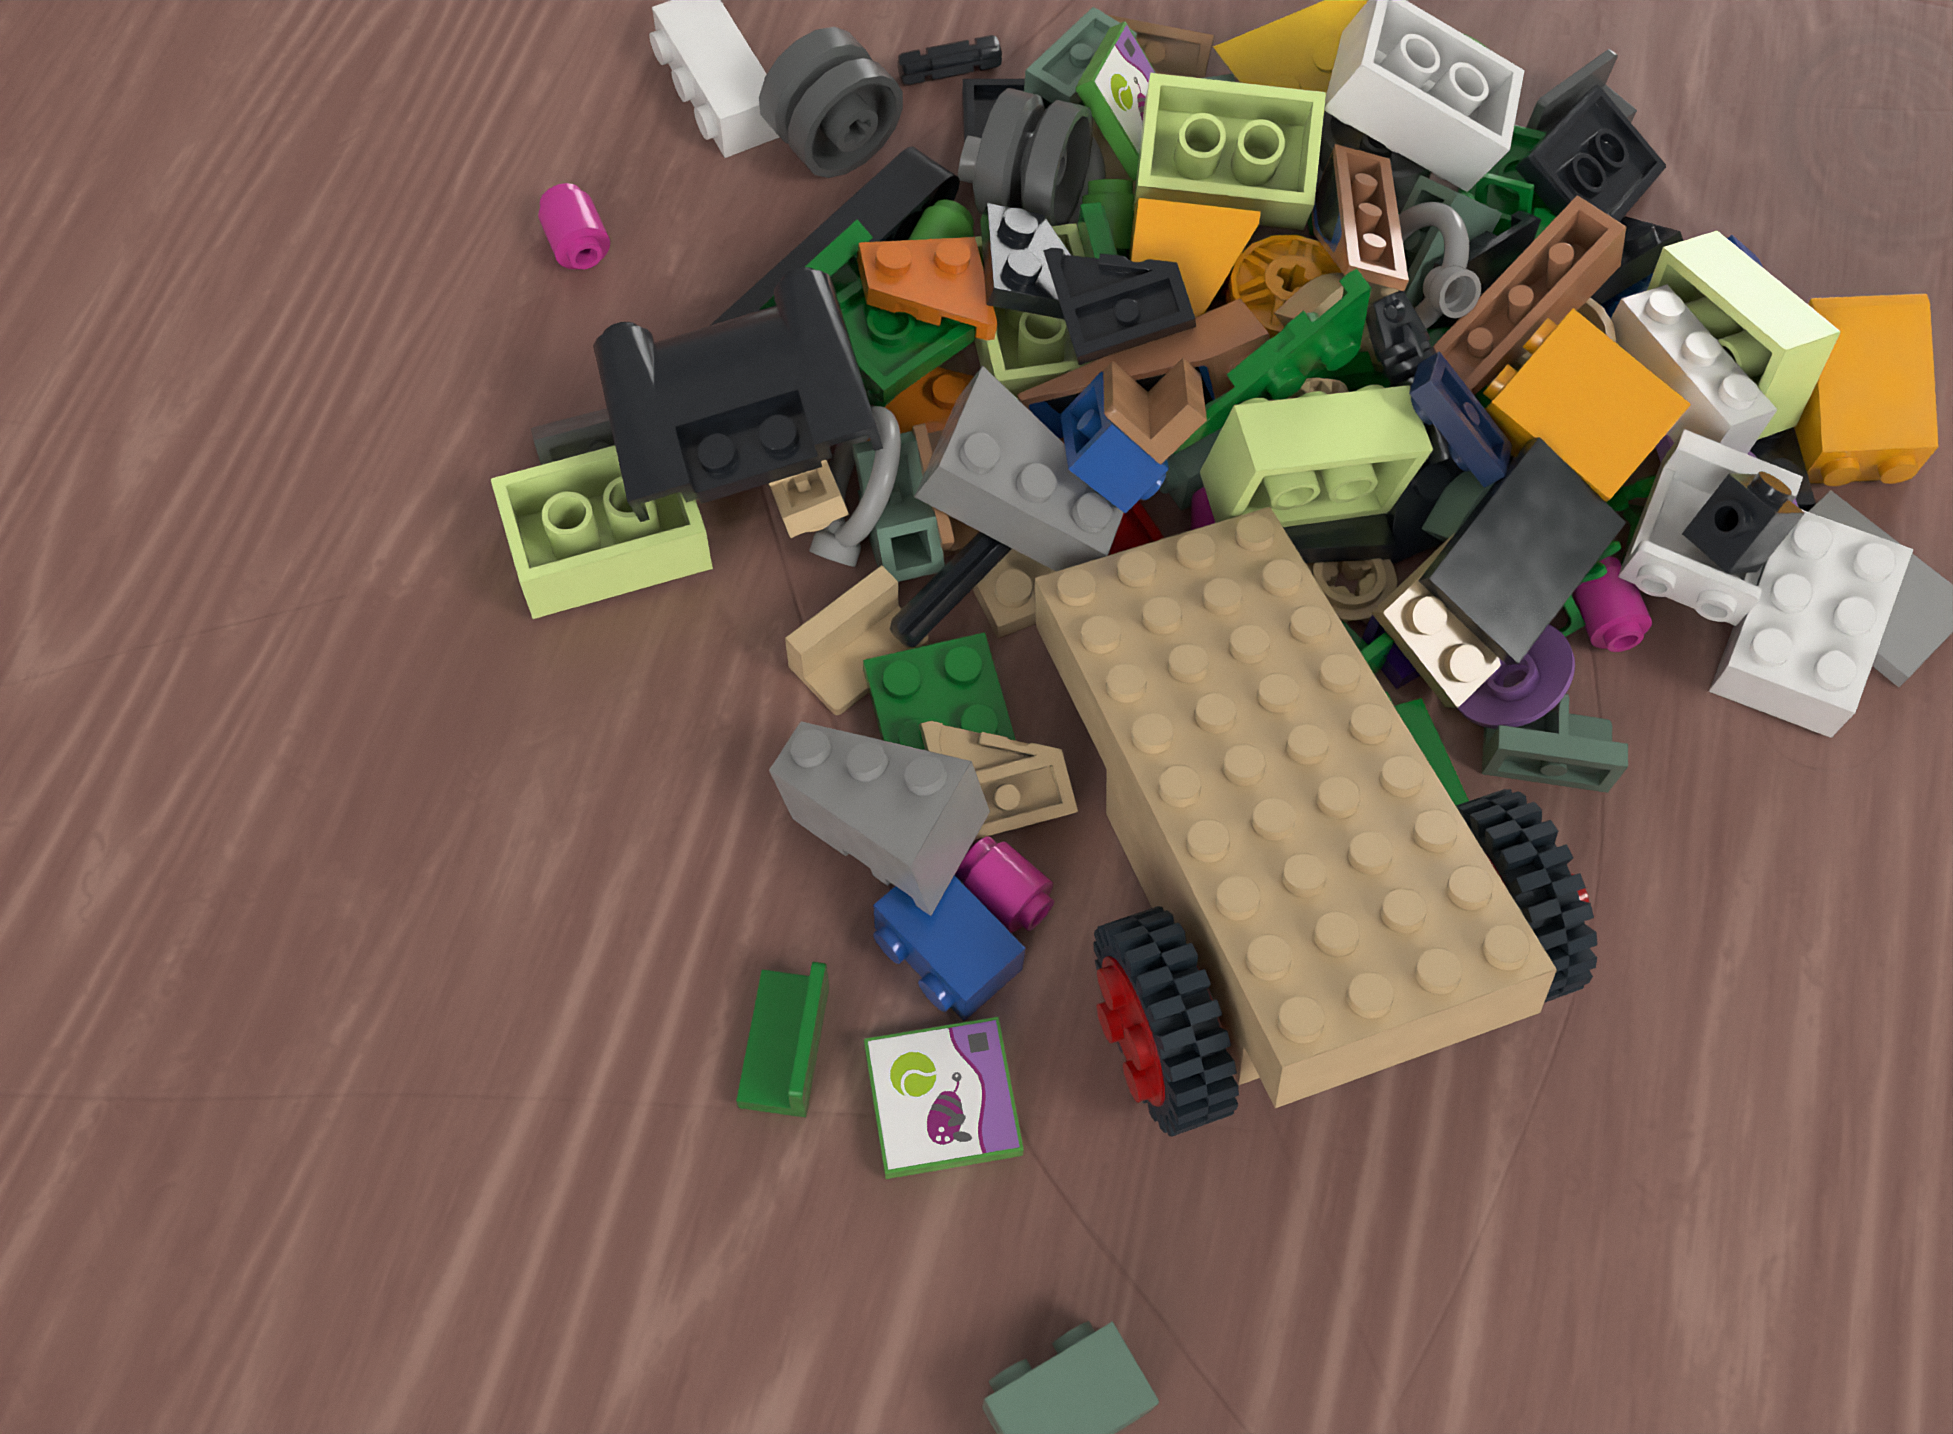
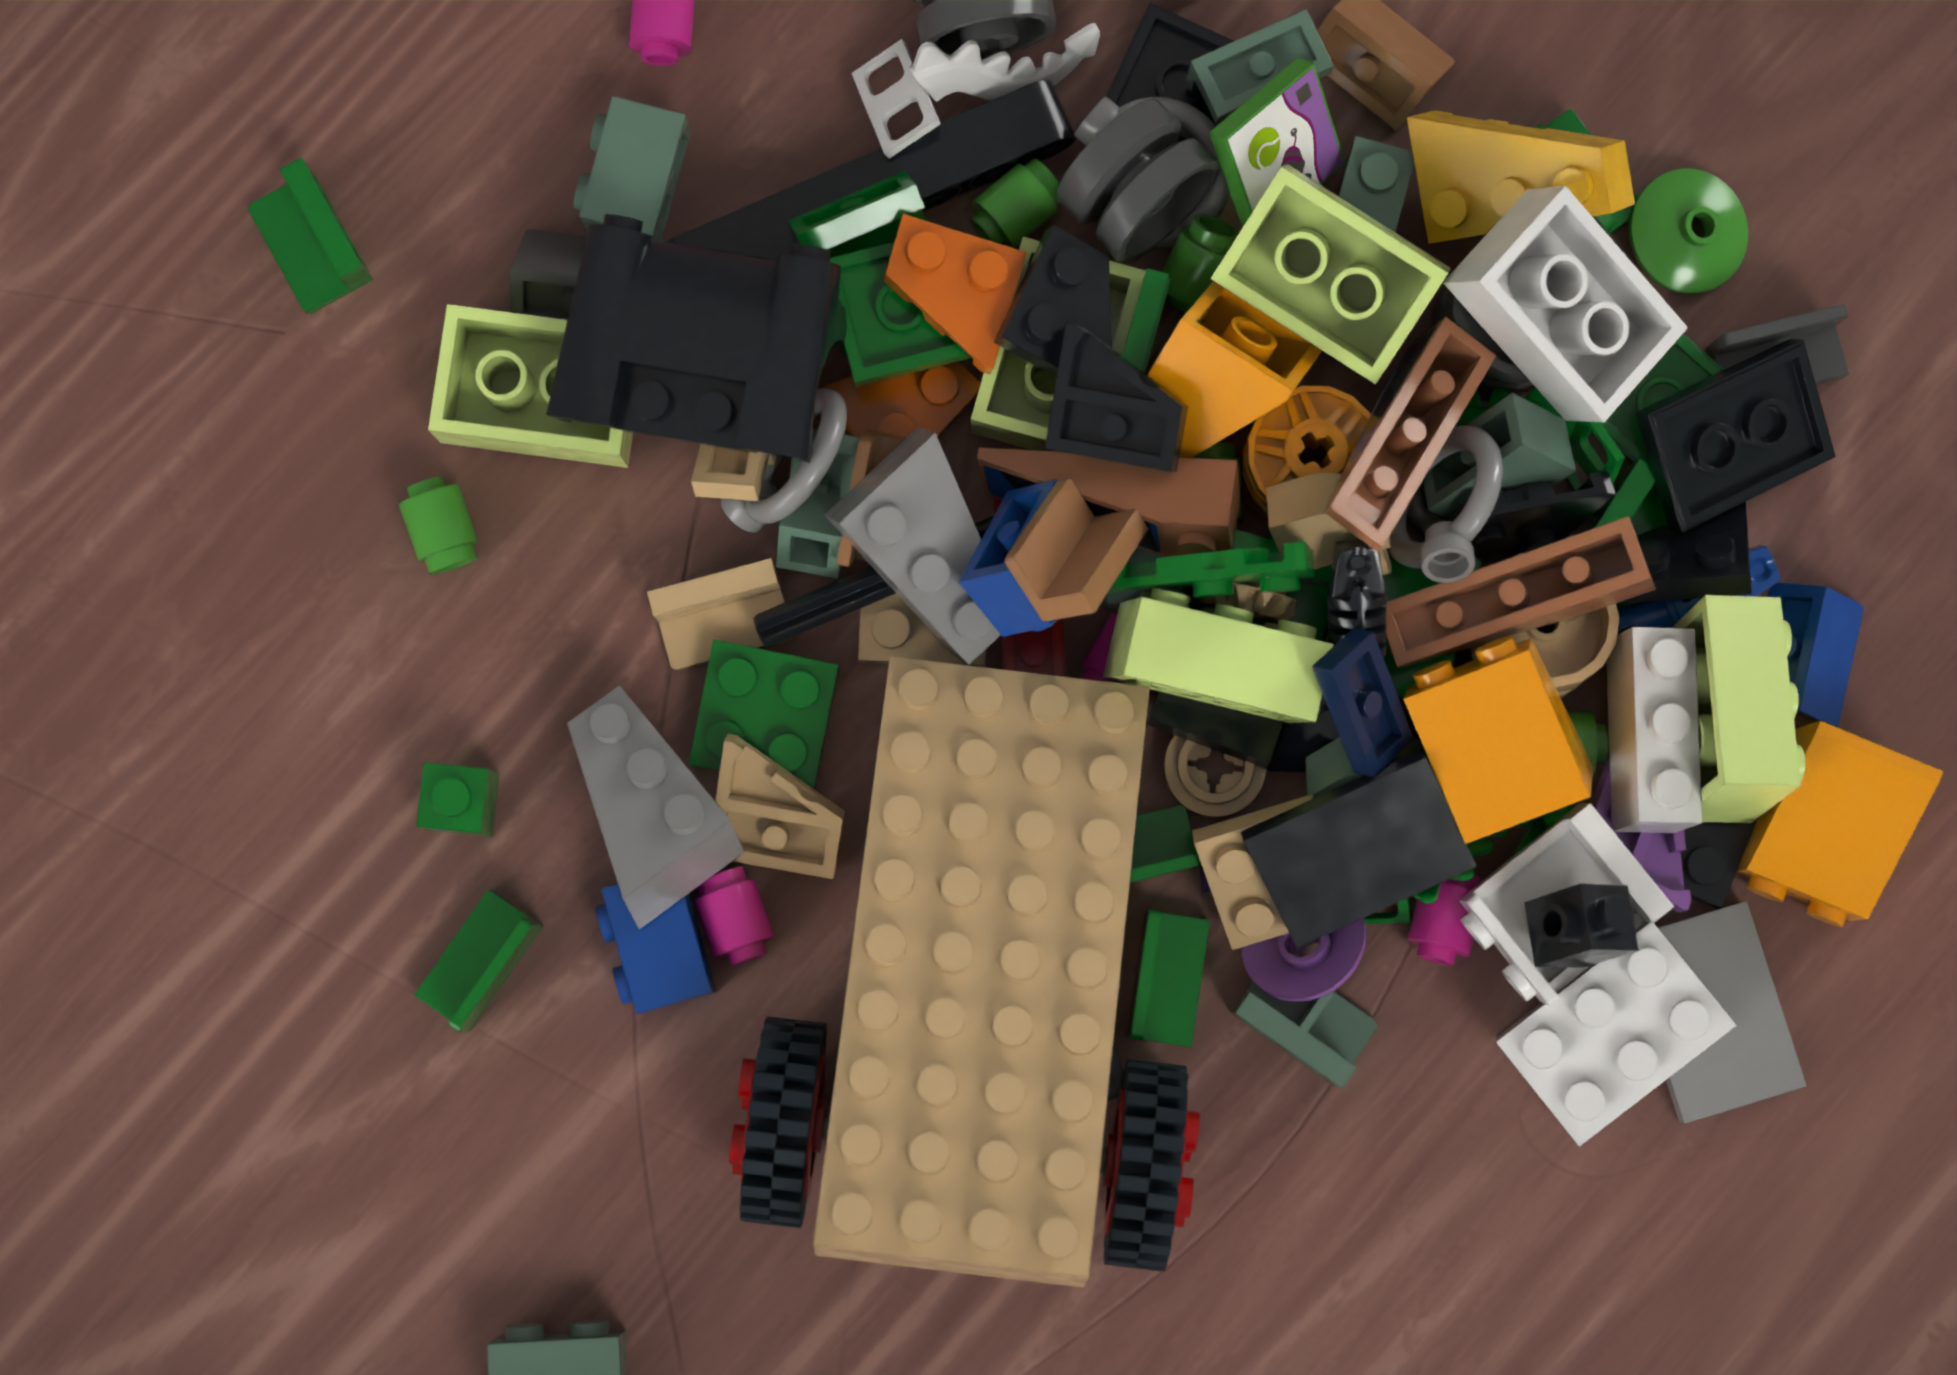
camera: 30 degrees right, 20 degrees up
tile [864,1017,1024,1179] -> none
none -> green panel [248,157,373,314]
none -> bright green brick [398,476,479,575]
none -> green brick [416,762,500,837]
none -> sand green brick [574,96,691,241]
none -> white piece [851,23,1100,159]

